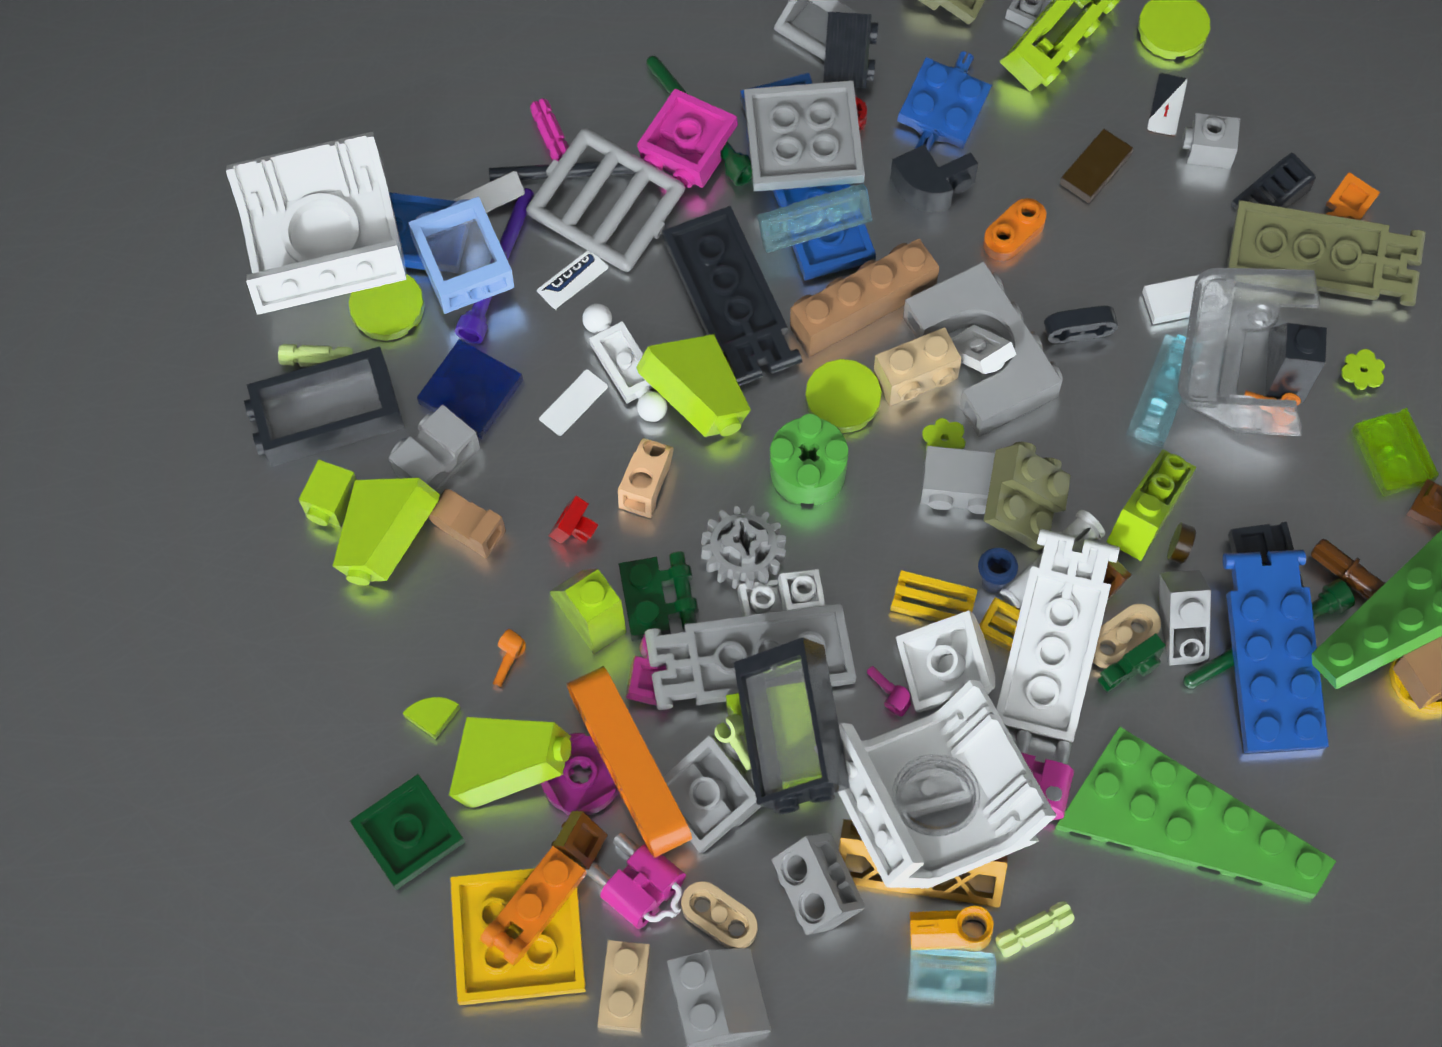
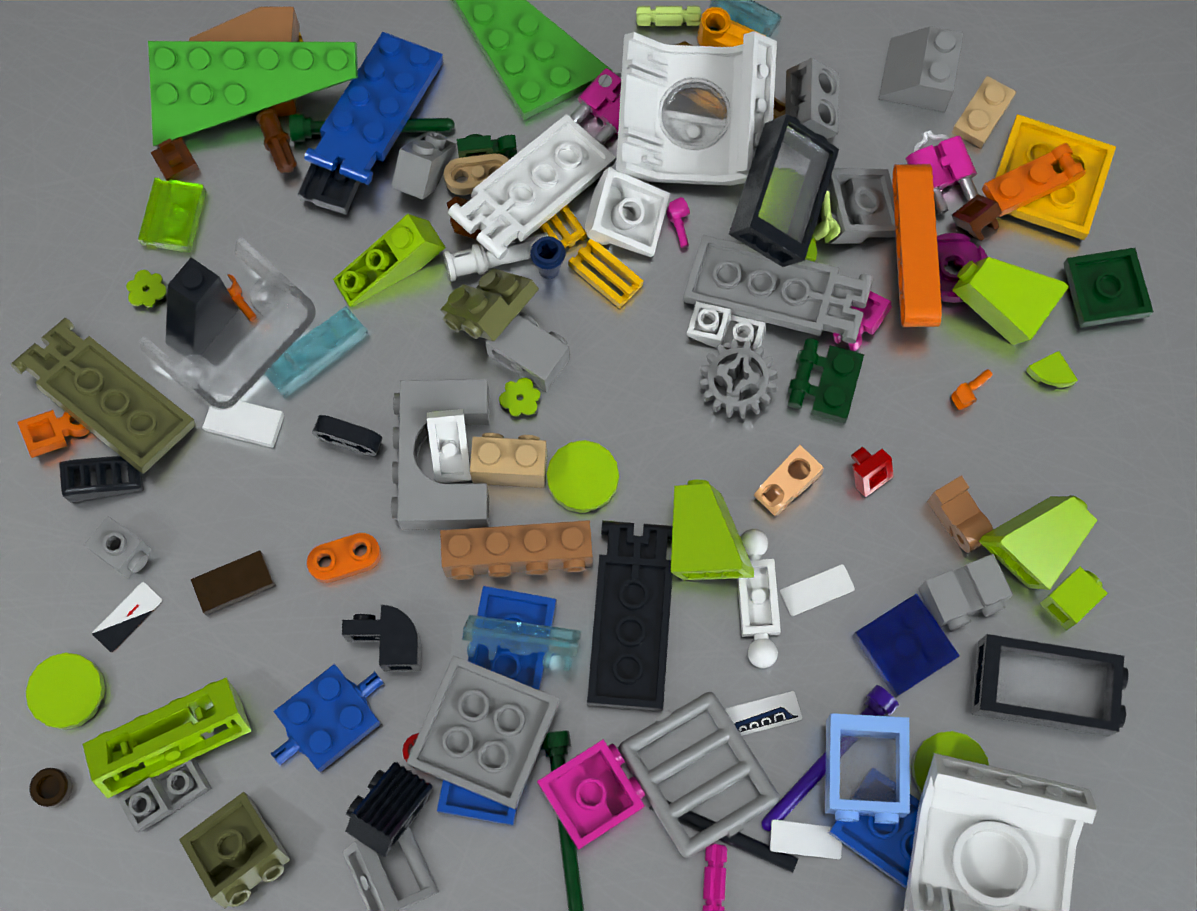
camera: 155 degrees left, 5 degrees up
yellowish green axle [278,344,353,367] -> none
lime slope [550,569,627,654] -> none
tan plate [681,881,758,949] -> none
bright green brick [770,414,849,506] -> none
dark brown tile [1167,522,1196,564] -> none

